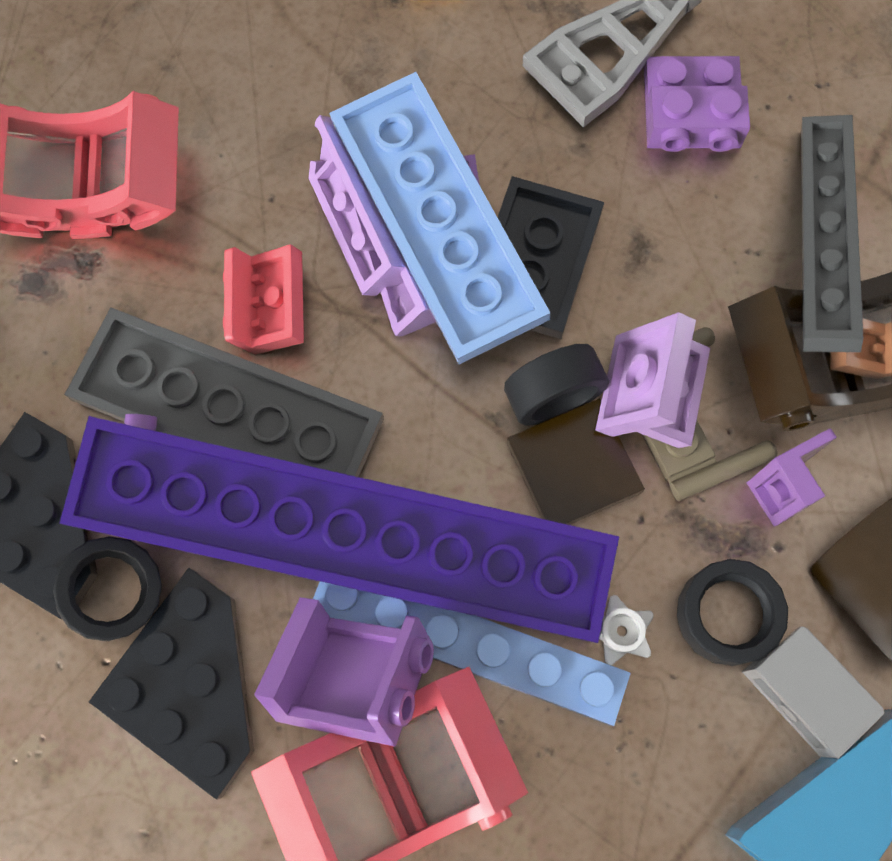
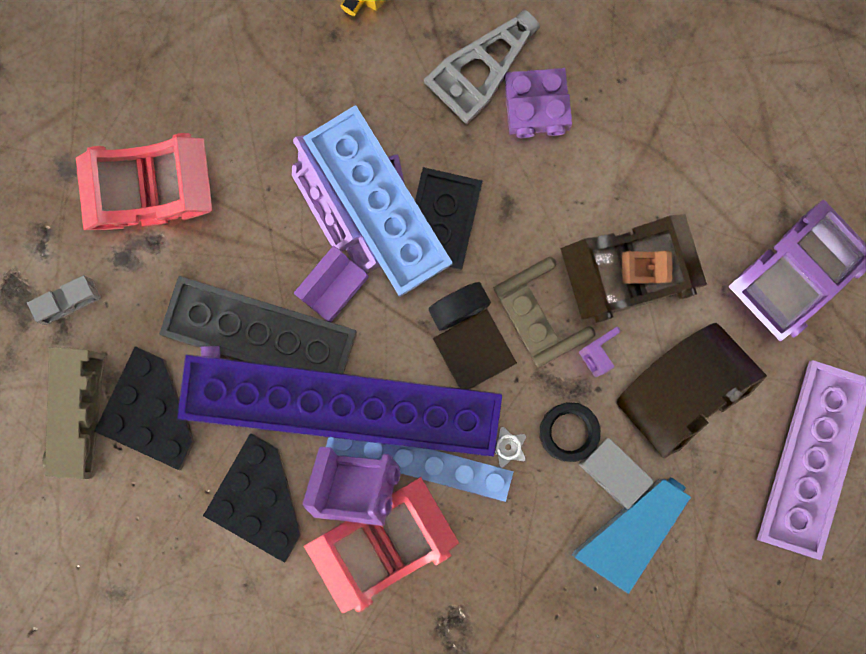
camera: 10 degrees left, 10 degrees up
black tyre [53,536,162,642] -> none
coral bracket [223,244,304,355] -> none
lavender bracket [595,312,710,448] -> none
dark grey plate [801,115,864,352] -> none
none -> medium lavender panel [294,245,369,322]

